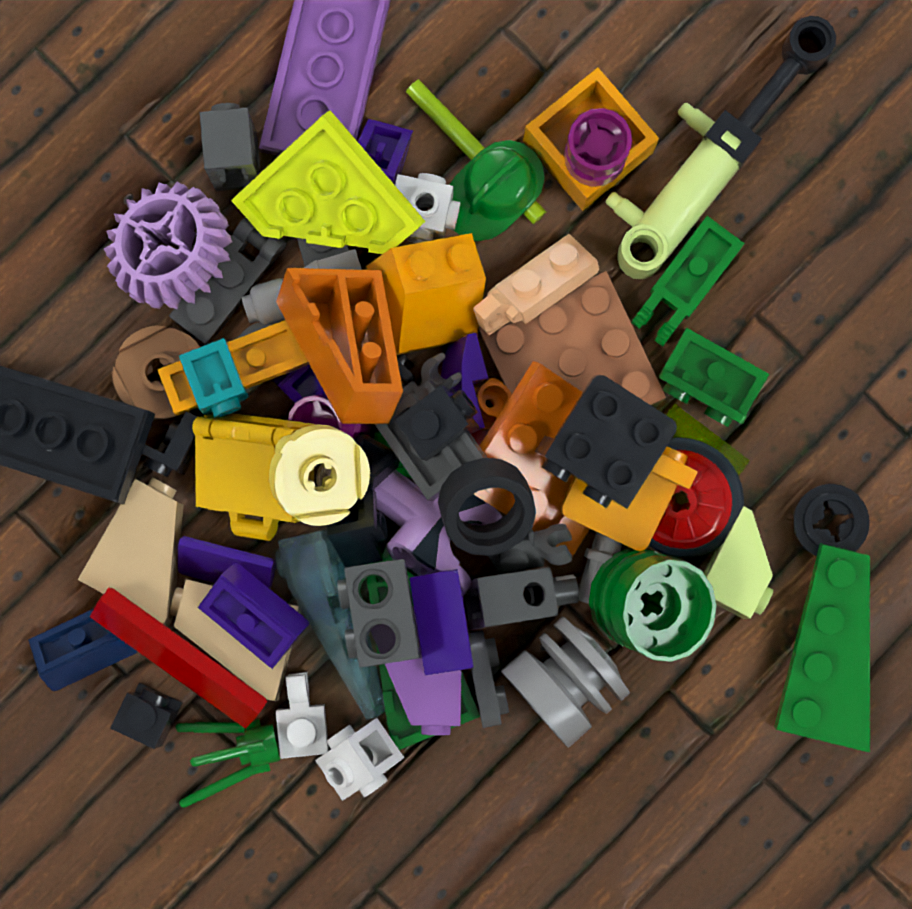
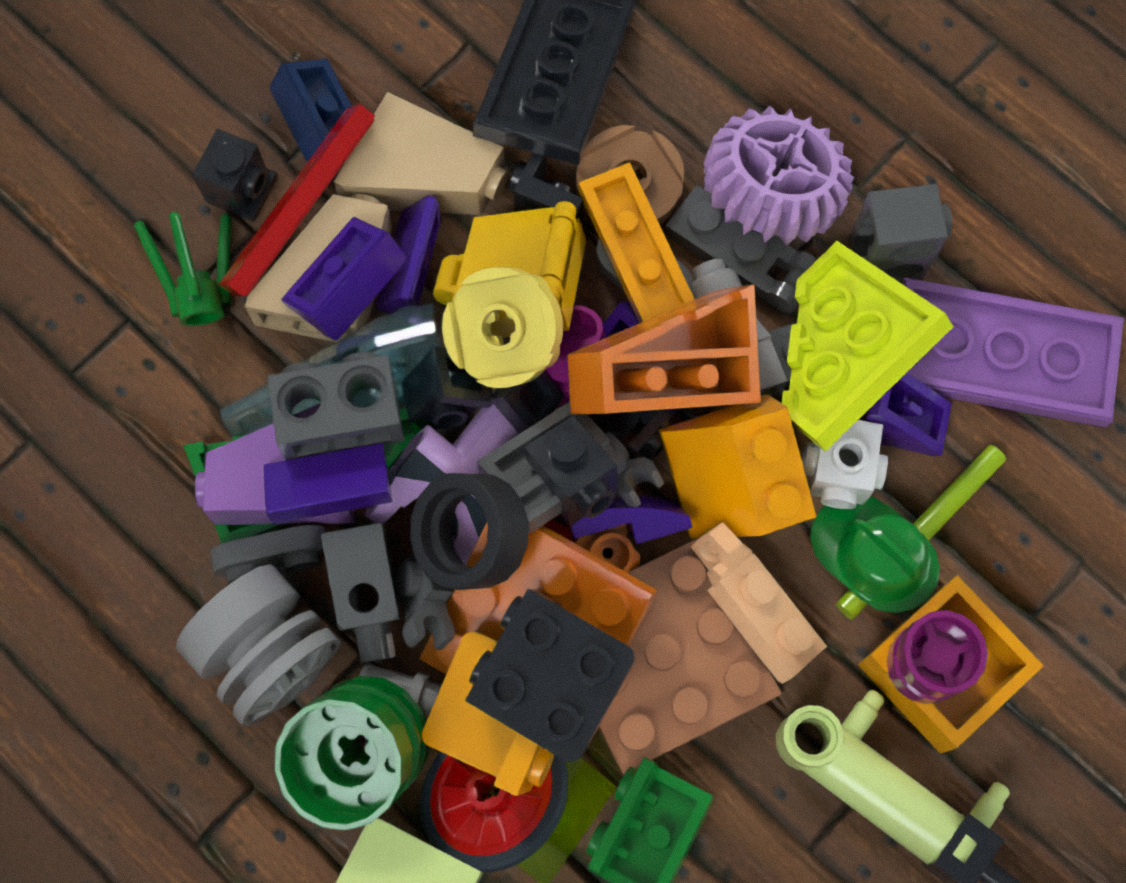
camera: 90 degrees right, 10 degrees down
teal bracket [179,338,249,418] -> none
white plate [276,672,329,759] -> none
white brick [315,718,404,801] -> none
green hinge [631,216,745,347] -> none

